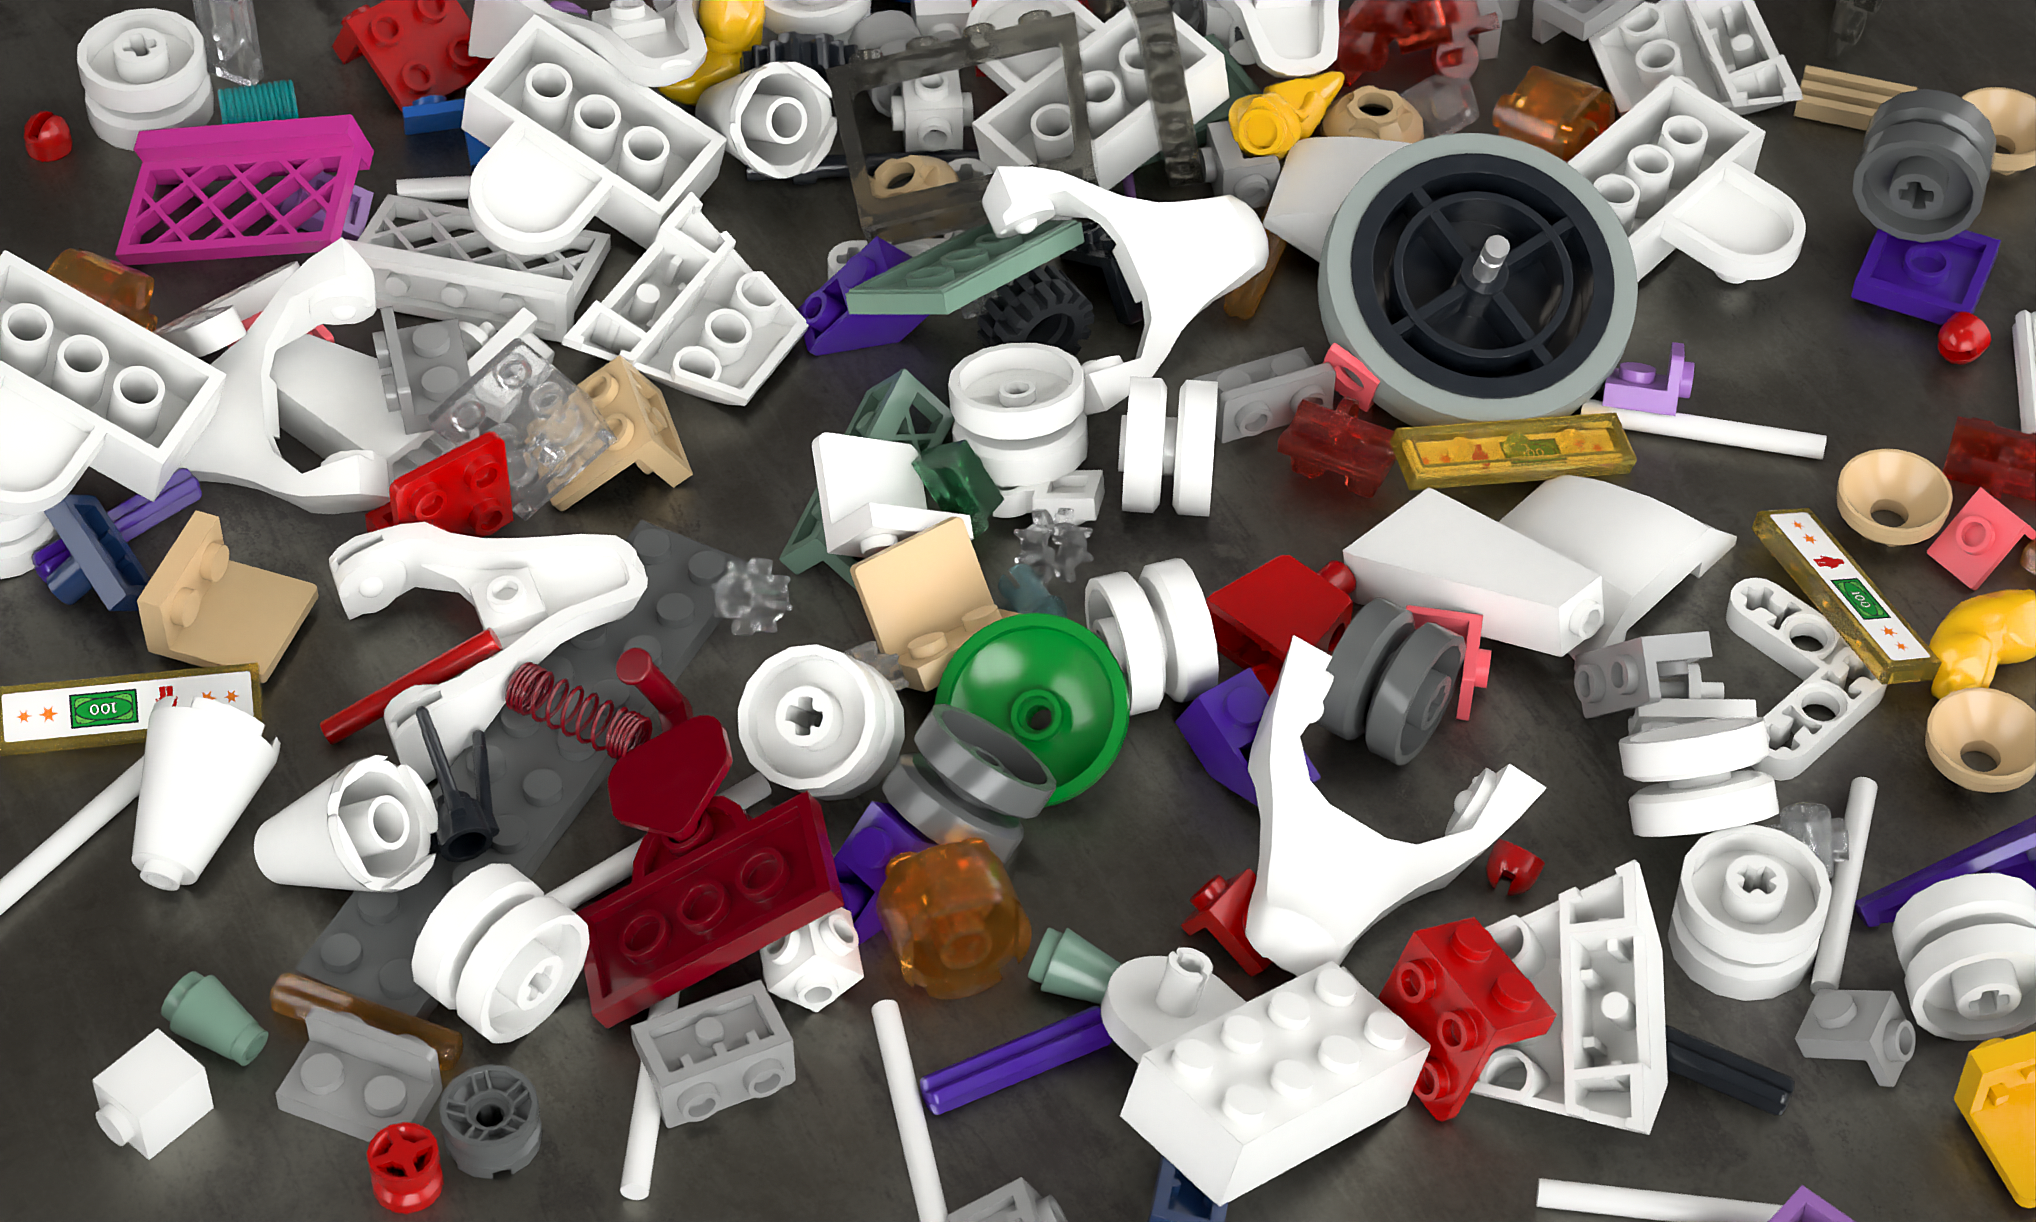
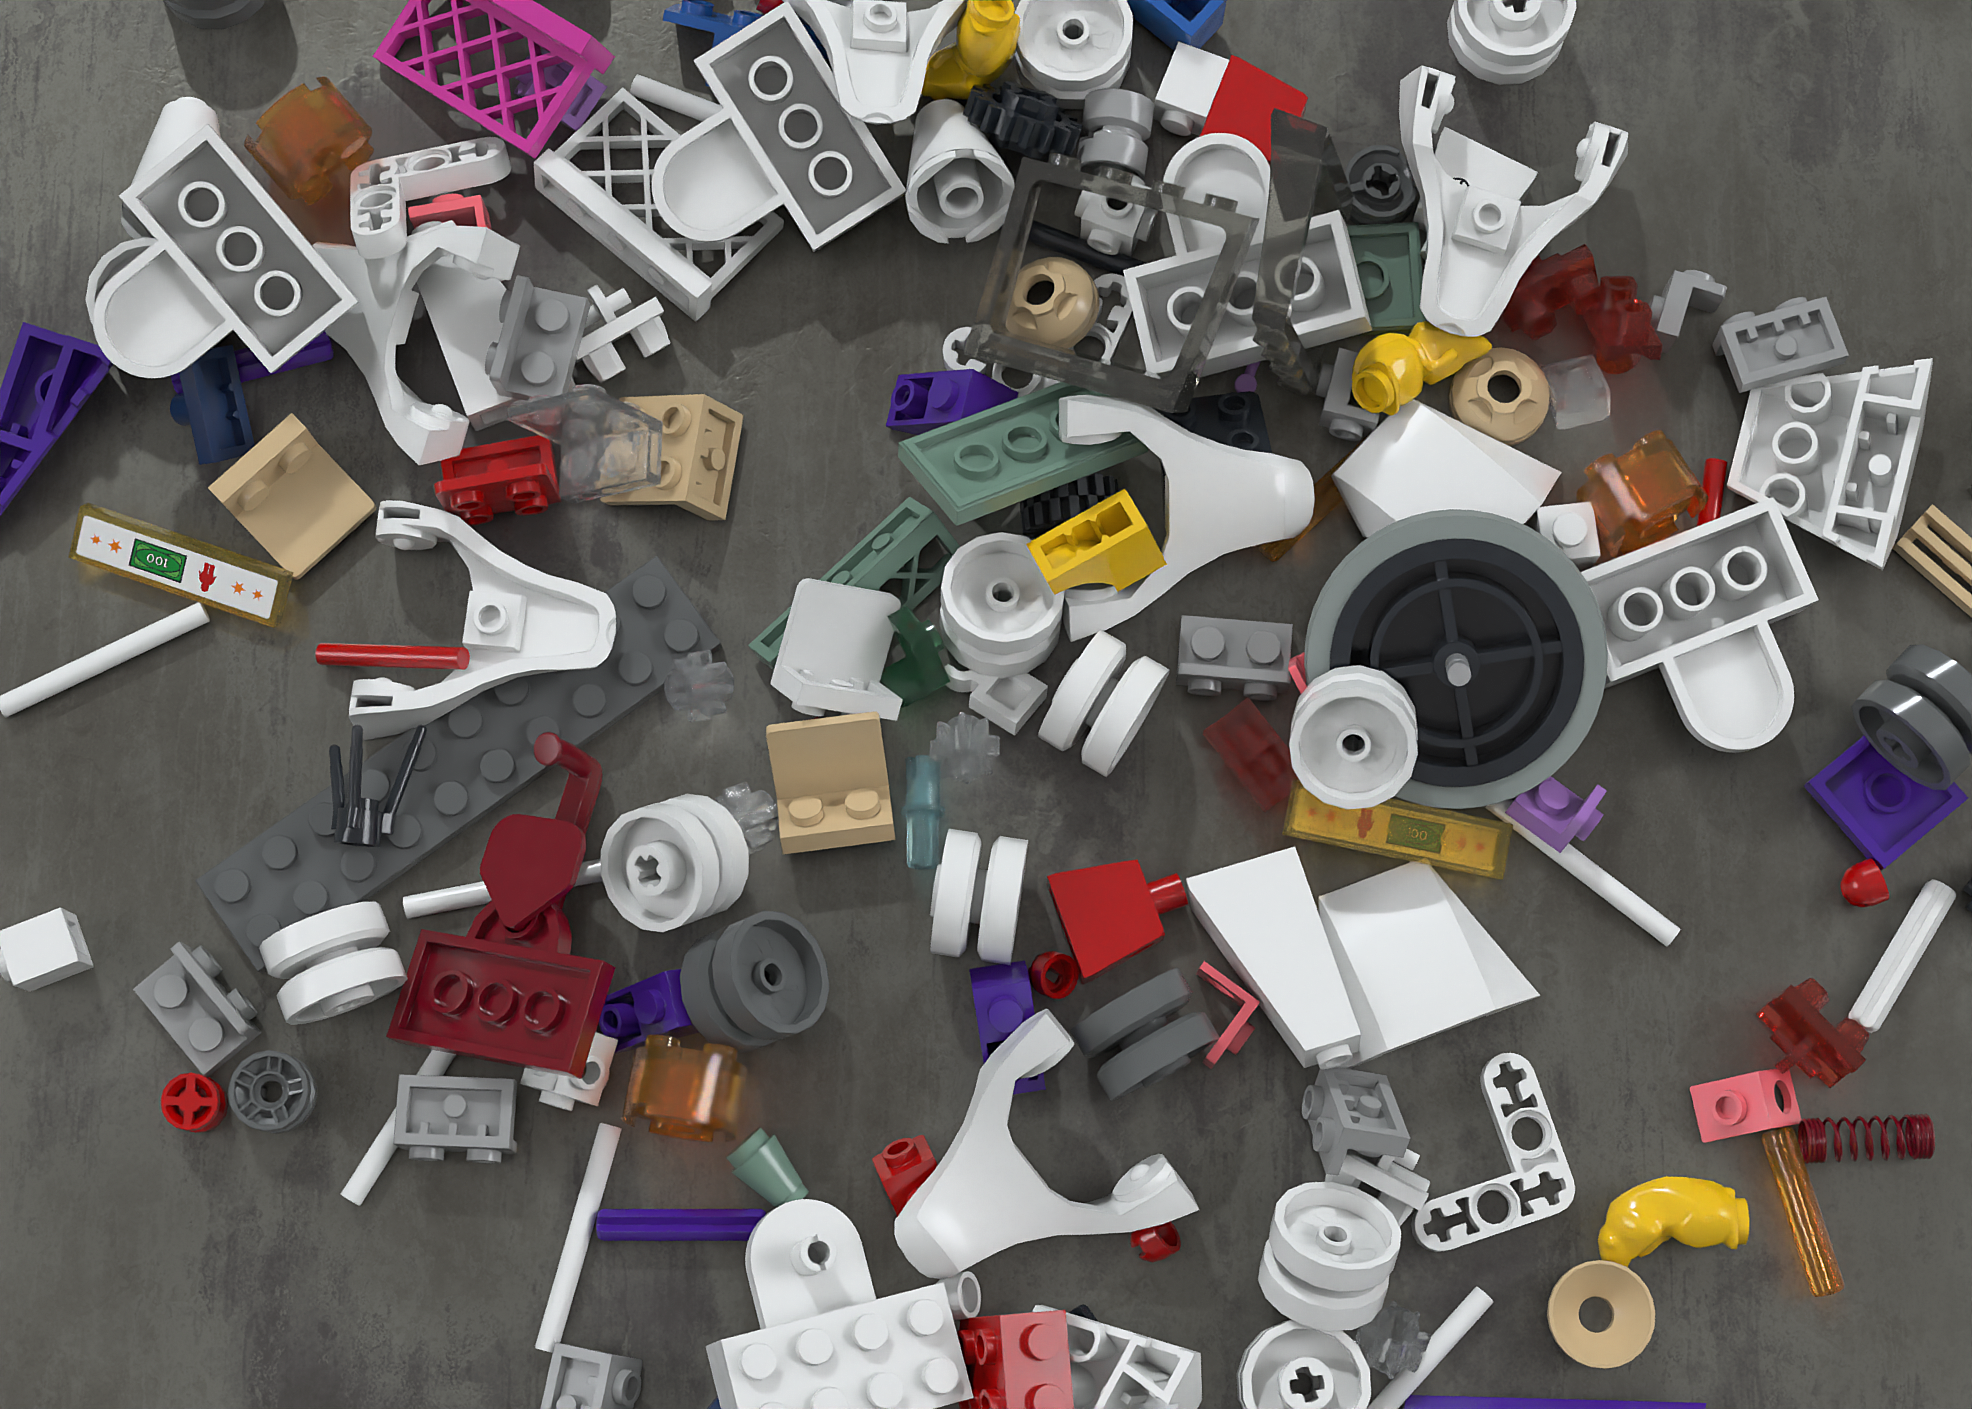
camera: 30 degrees right, 30 degrees up
white cone [131,696,281,891] -> none
sand green cone [161,971,269,1066] -> none
white cone [254,755,438,893] -> none
clear orange axle [269,973,464,1071] -> none
dark red piece [505,662,652,761] -> none
white wedge [561,191,809,406] -> none
green dish [935,613,1130,807] -> none
tile [1751,508,1942,685] -> none
tan piece [1836,449,1953,547] -> none
none -> yellow arch [1026,489,1167,595]
none -> white wheel [1289,665,1418,810]

